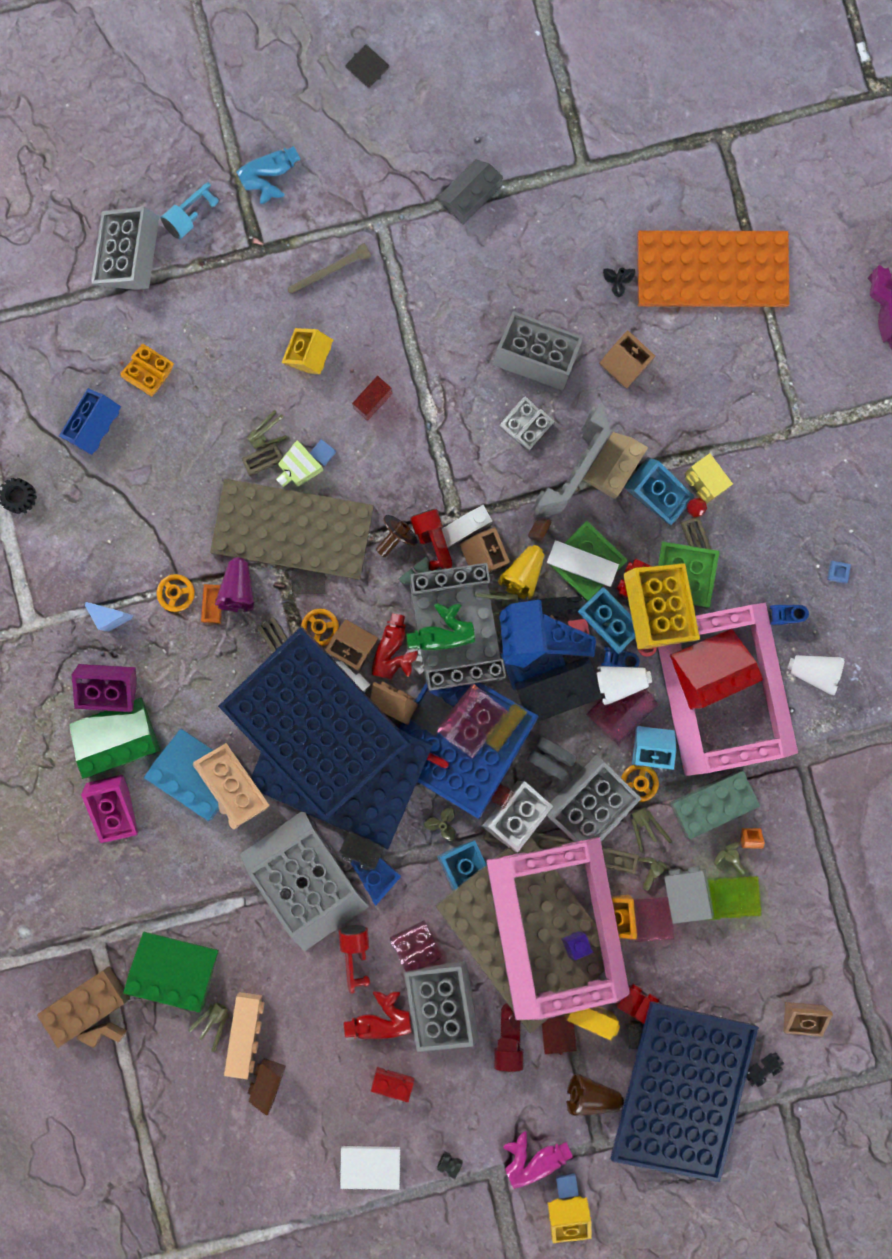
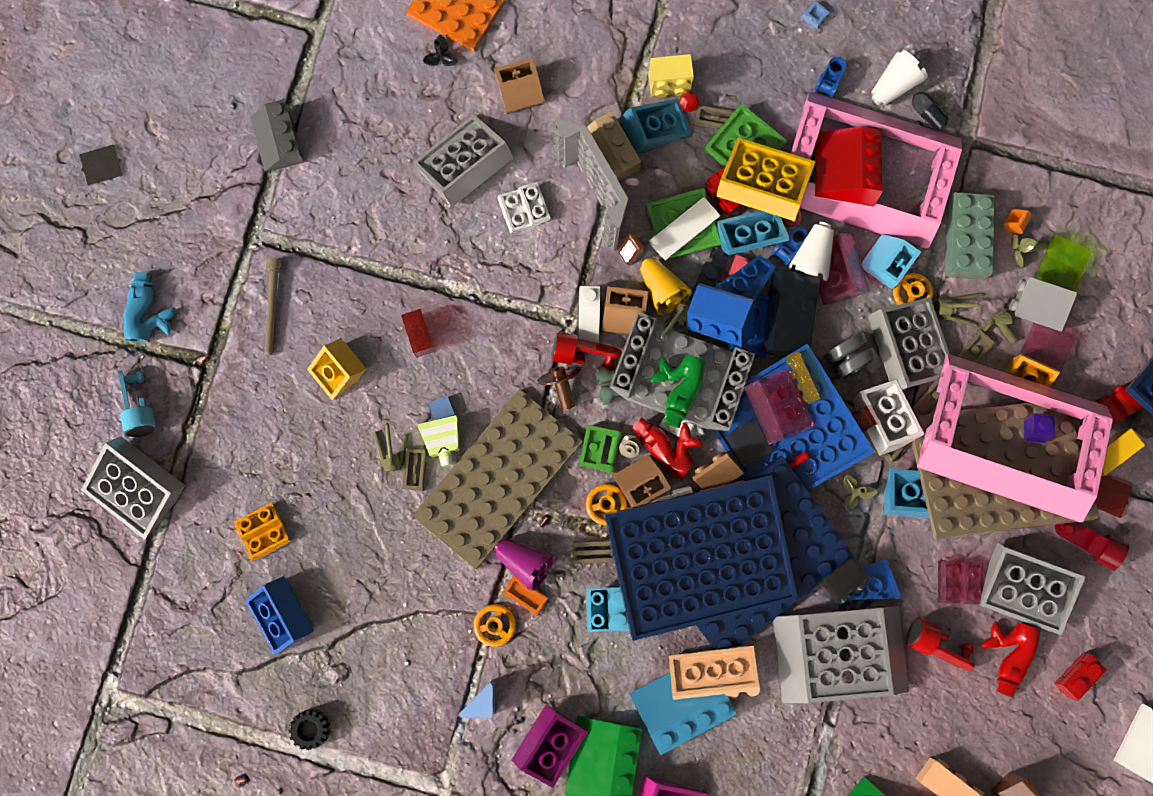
camera: 65 degrees left, 5 degrees down
none -> bright green plate [579,425,624,473]
none -> medium azure slope [586,588,629,632]
none -> wheel [619,435,642,458]
none -> black arm [912,92,949,129]

